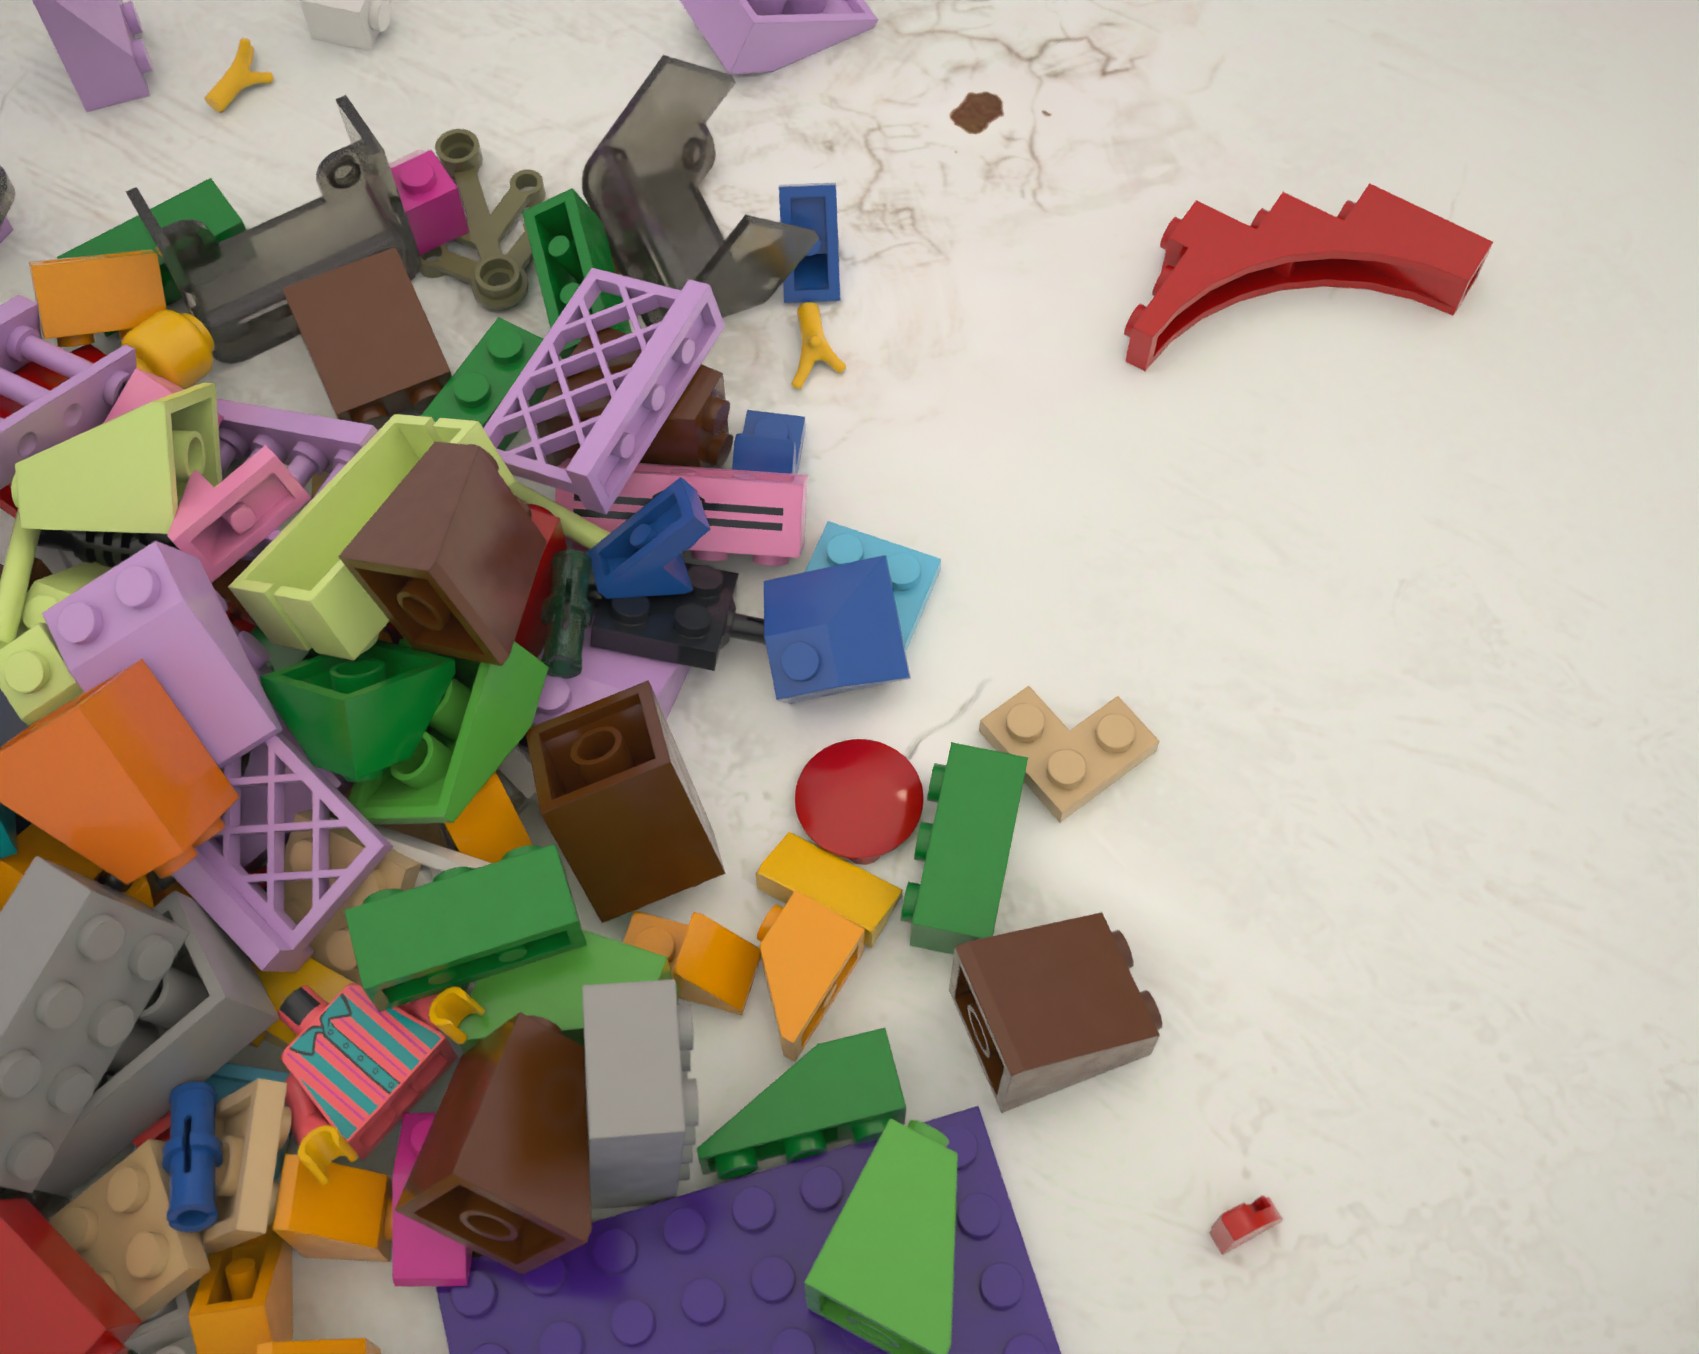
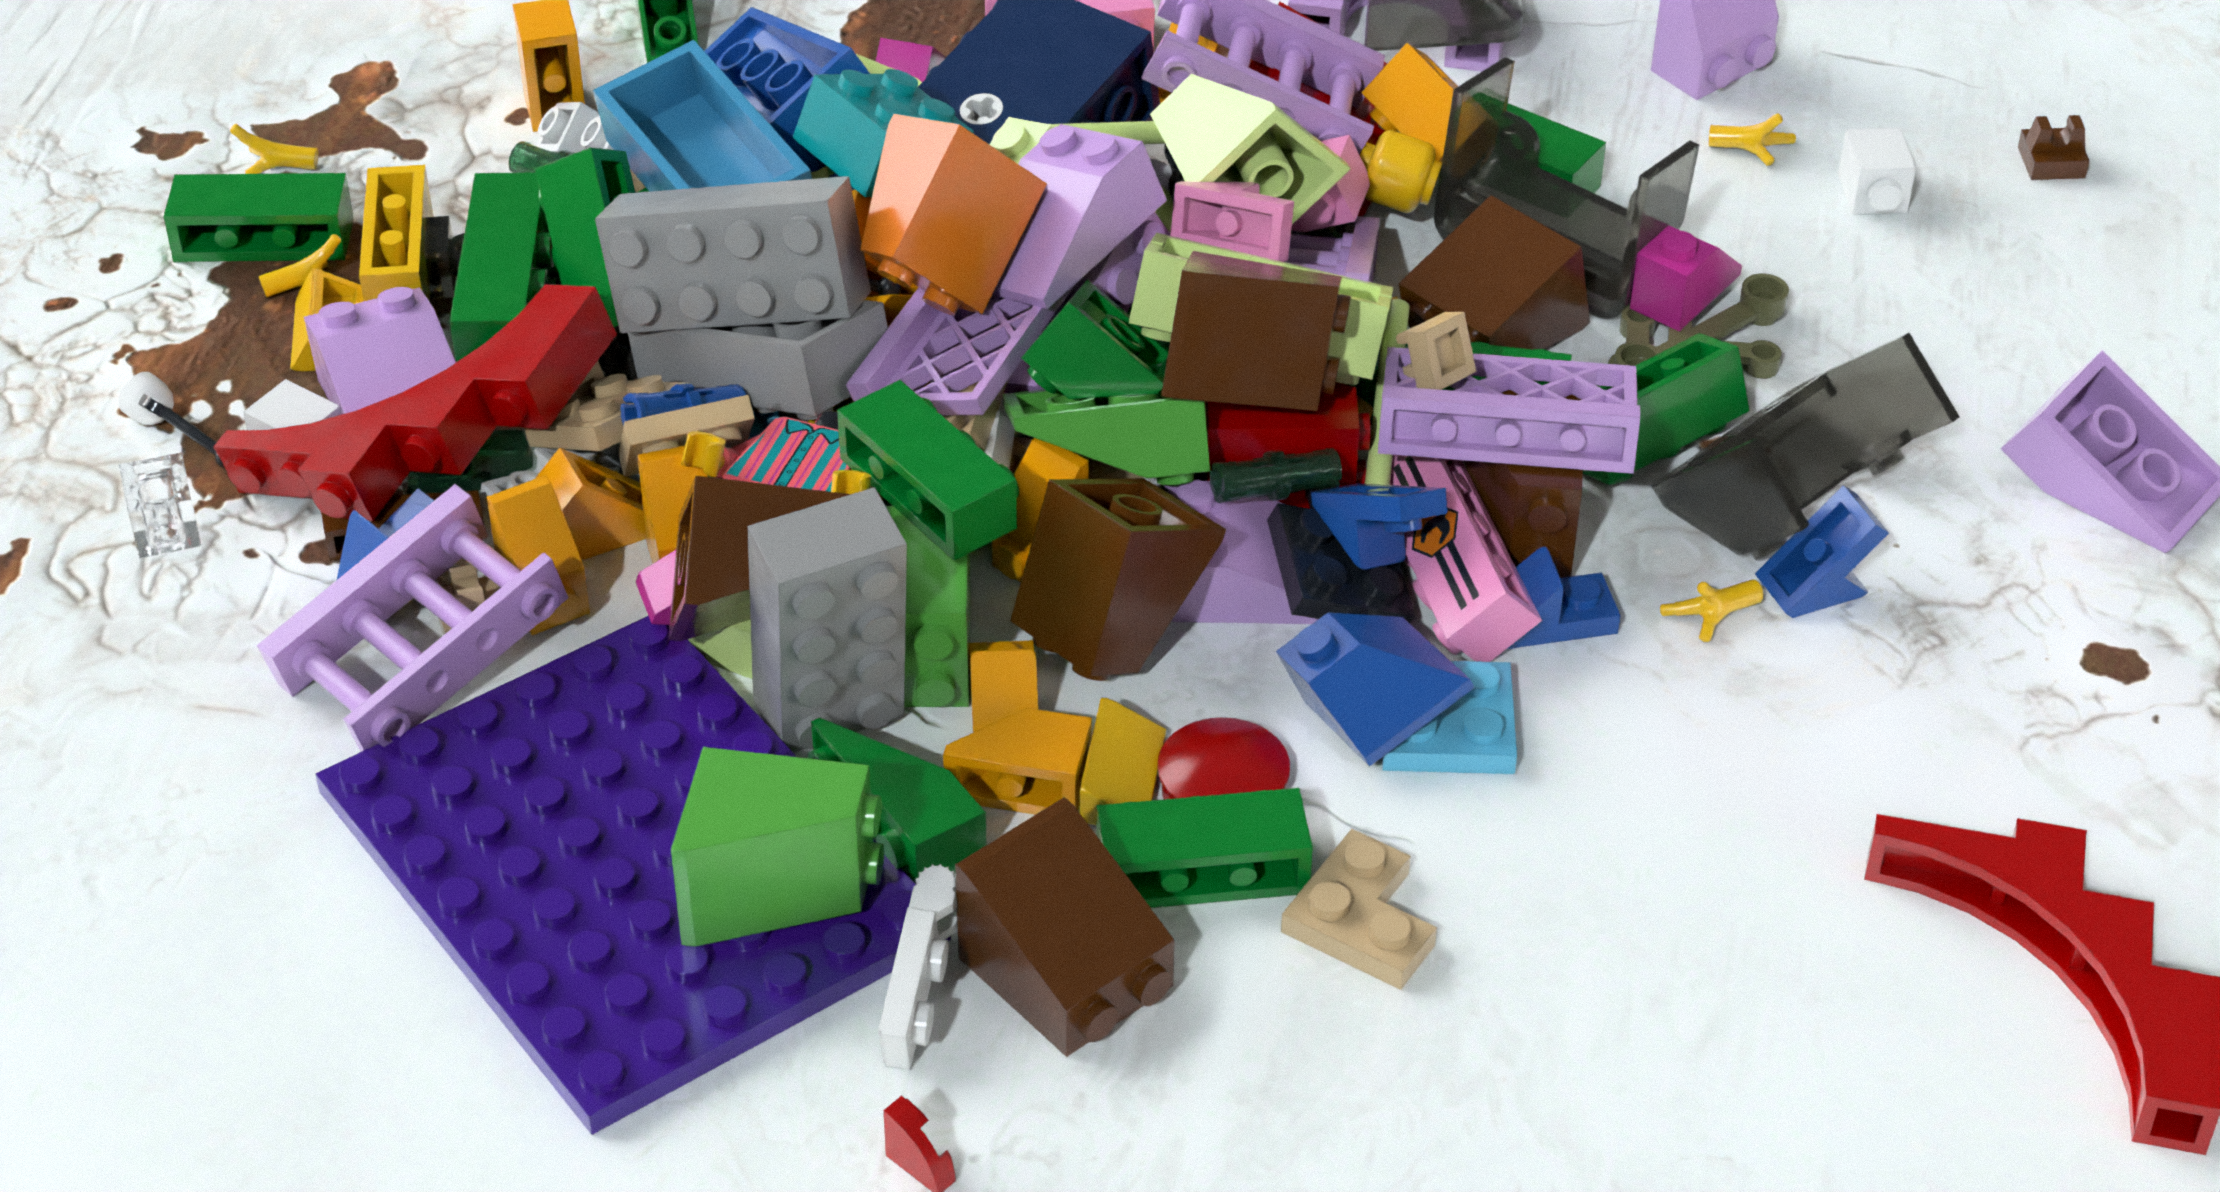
camera: 70 degrees right, 20 degrees down
none -> white hinge [878,864,957,1070]
none -> tan tile [1396,312,1476,390]

